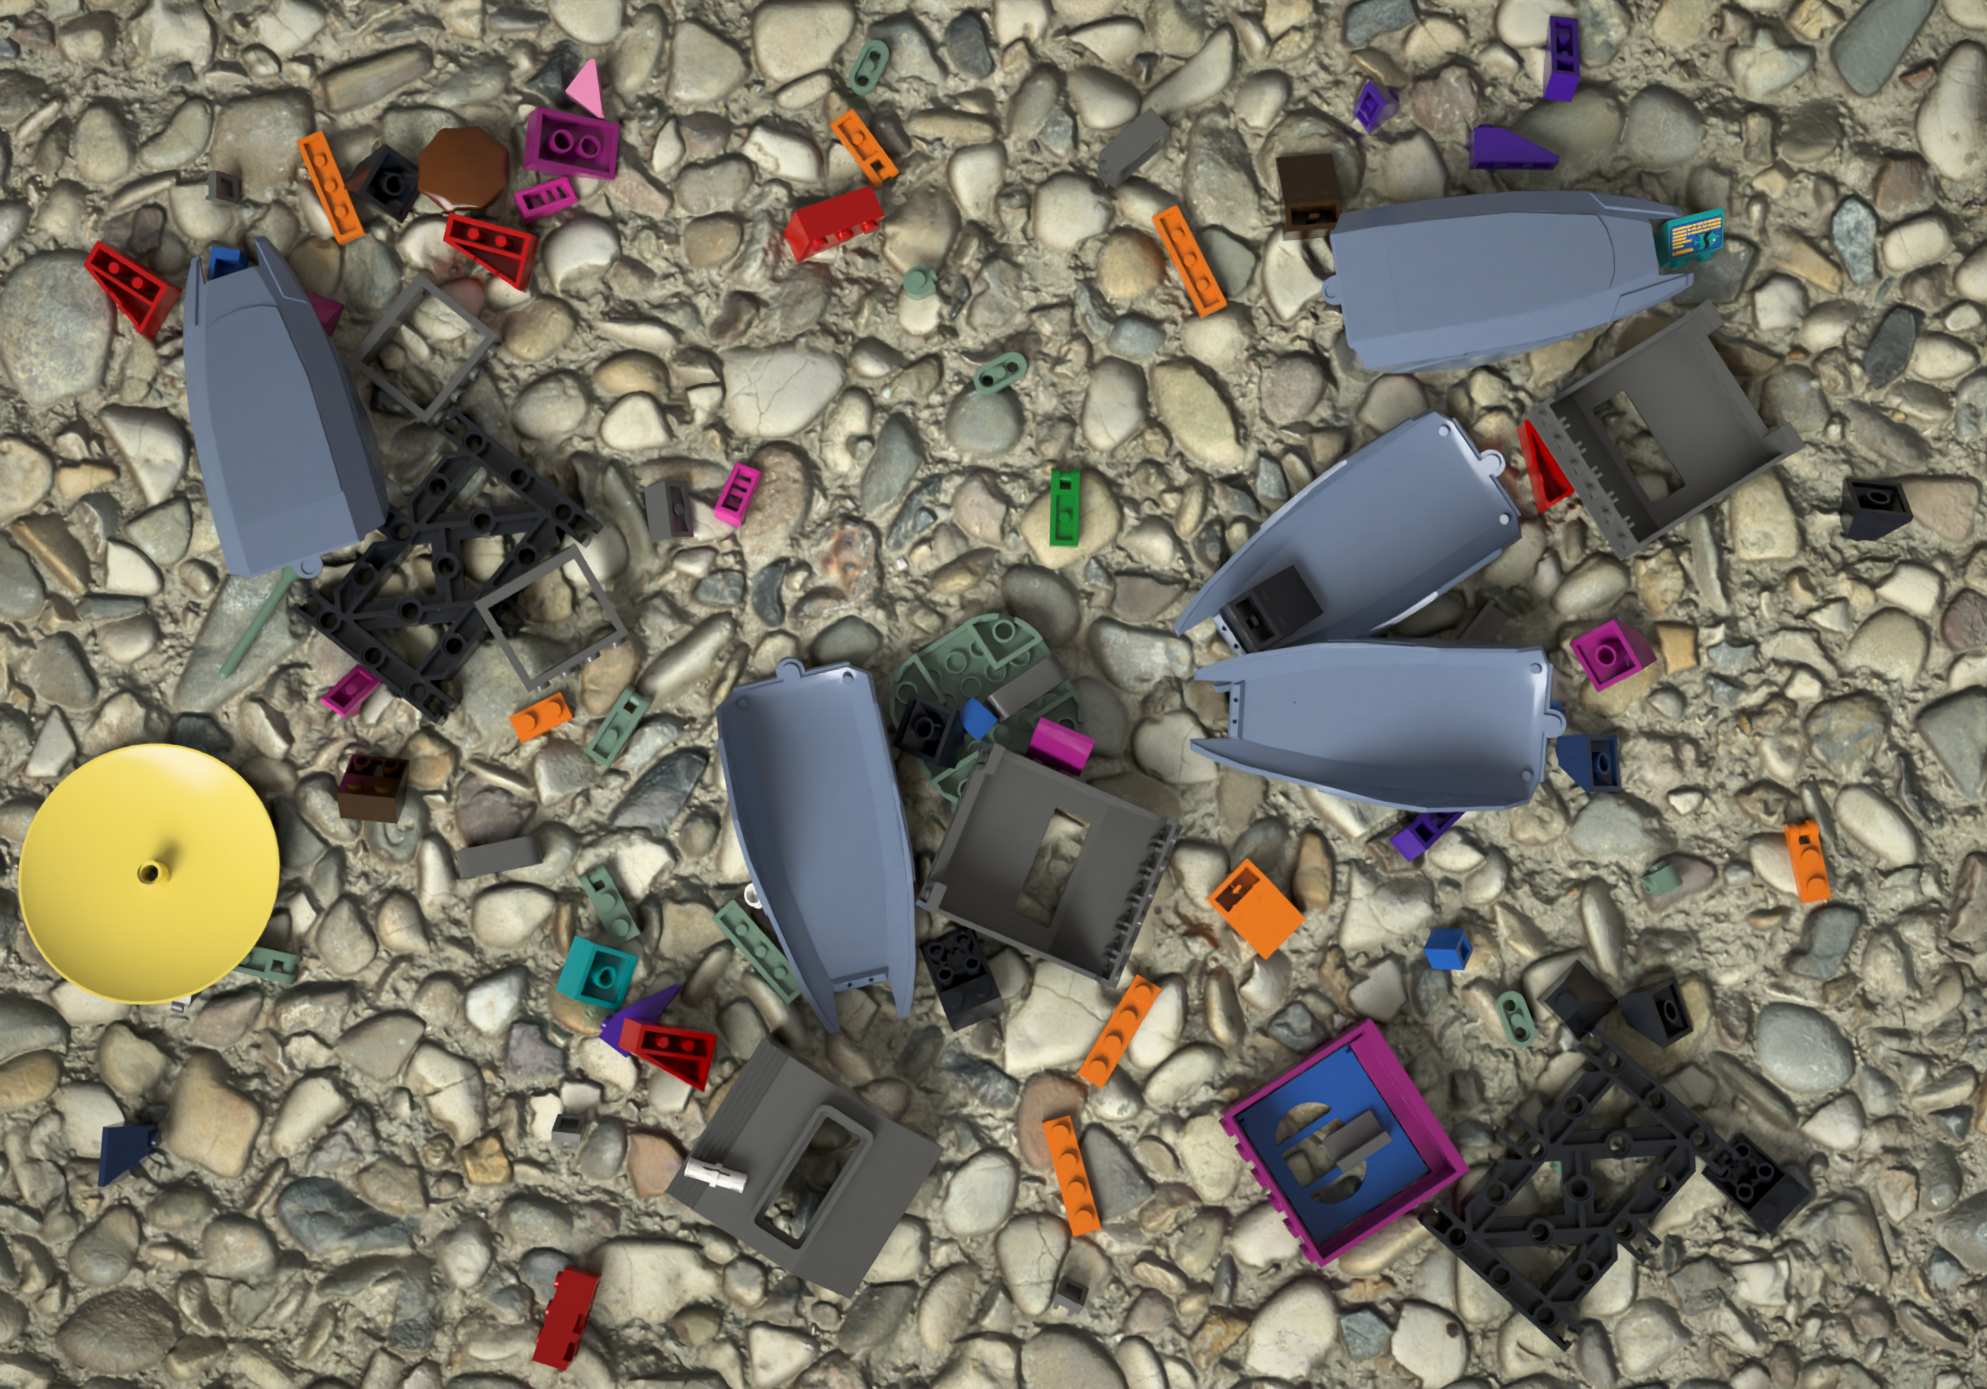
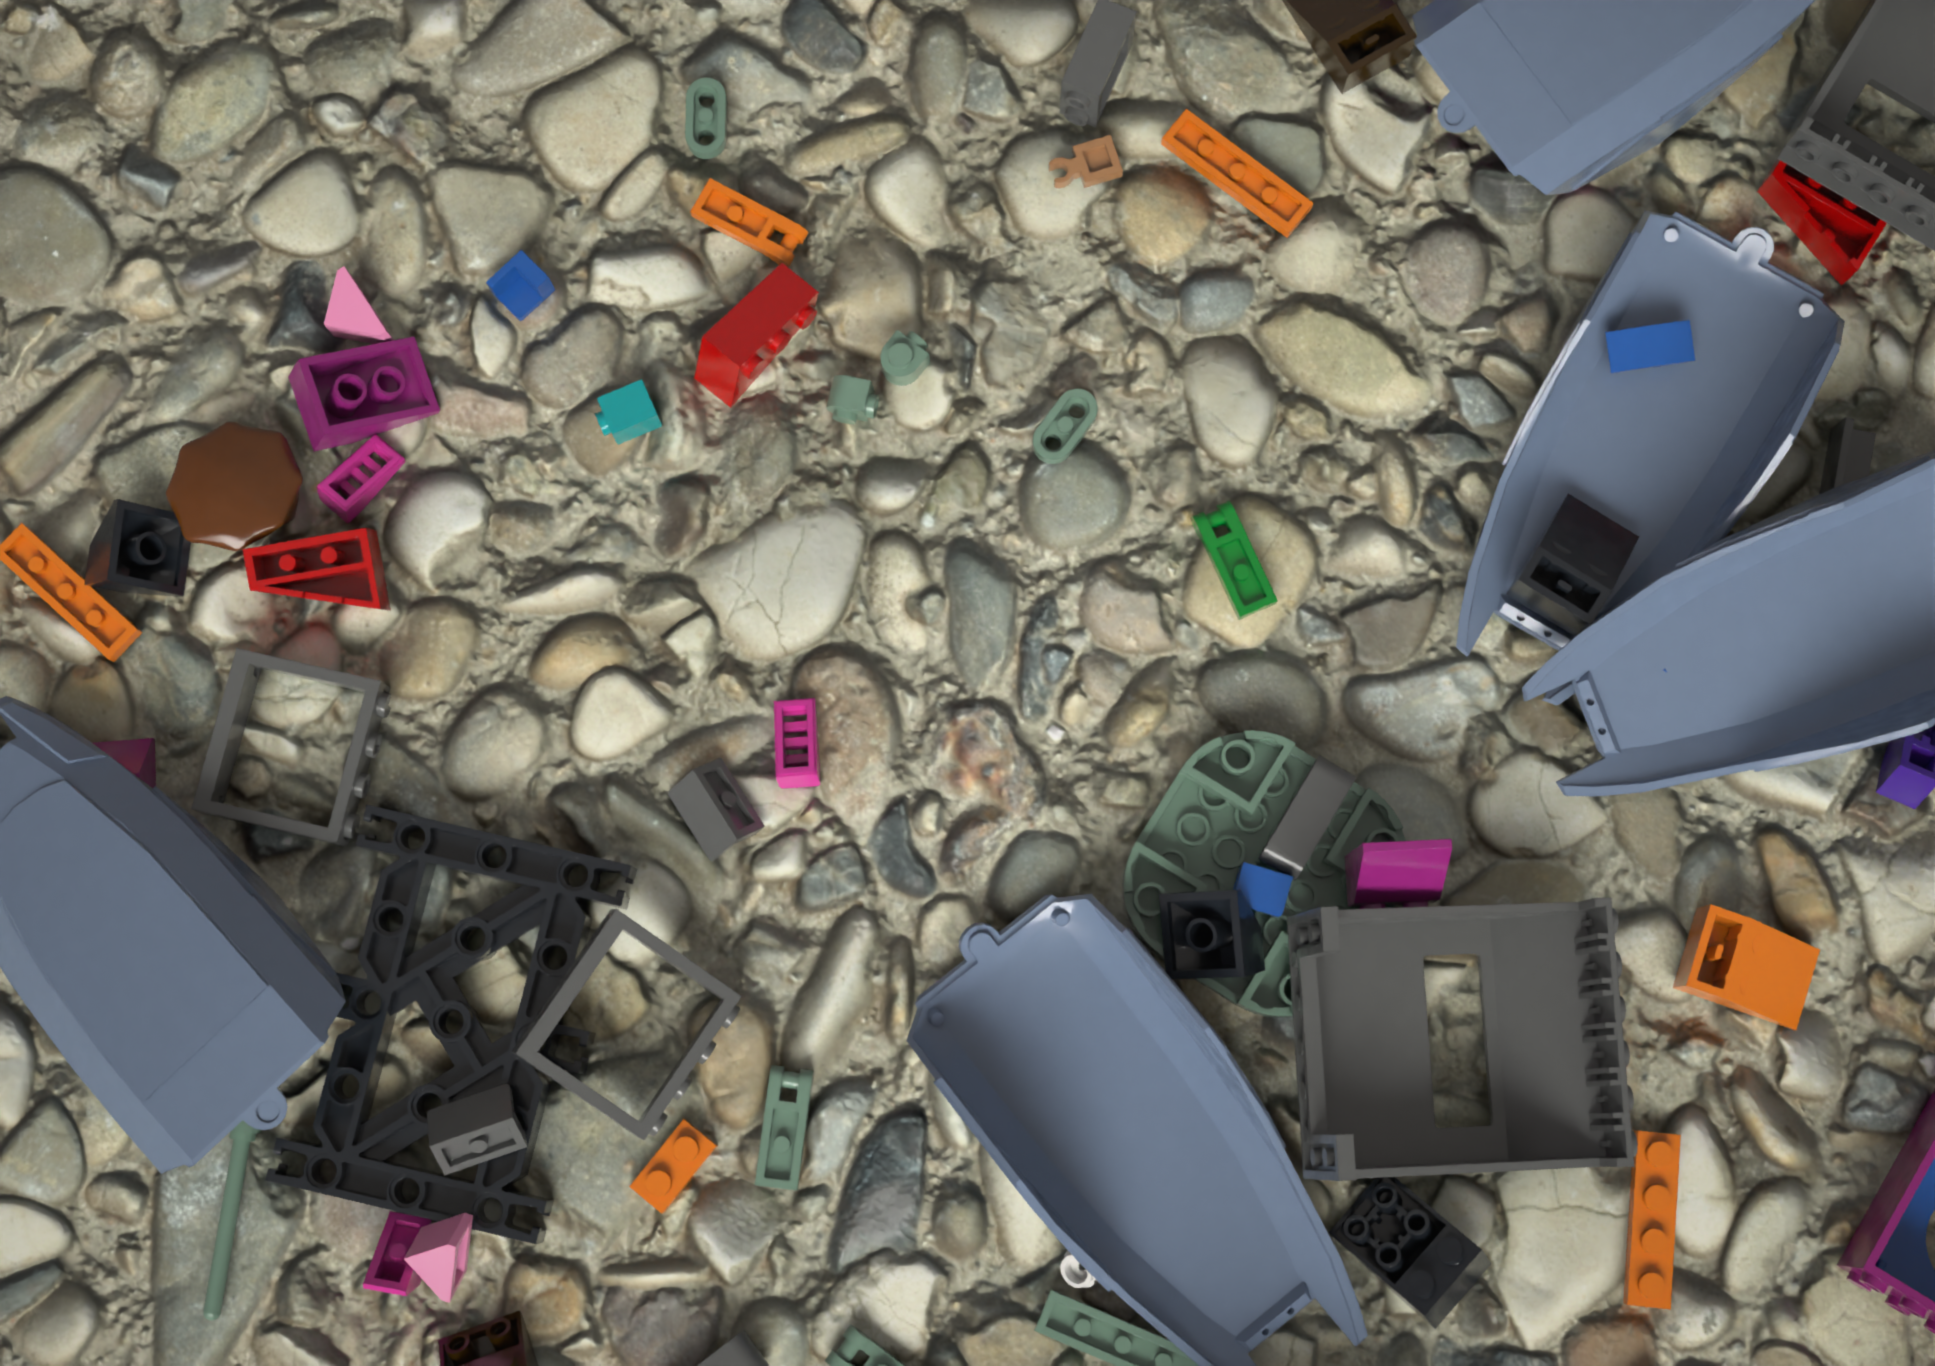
camera: 20 degrees left, 5 degrees down
none -> bright pink slope [404,1213,473,1303]
none -> dark grey panel [427,1084,527,1175]
none -> blue panel [486,250,556,321]
none -> teal brick [595,379,662,445]
none -> sand green plate [826,375,879,424]
none -> medium nougat plate [1048,135,1123,188]
none -> blue slope [1605,320,1696,374]

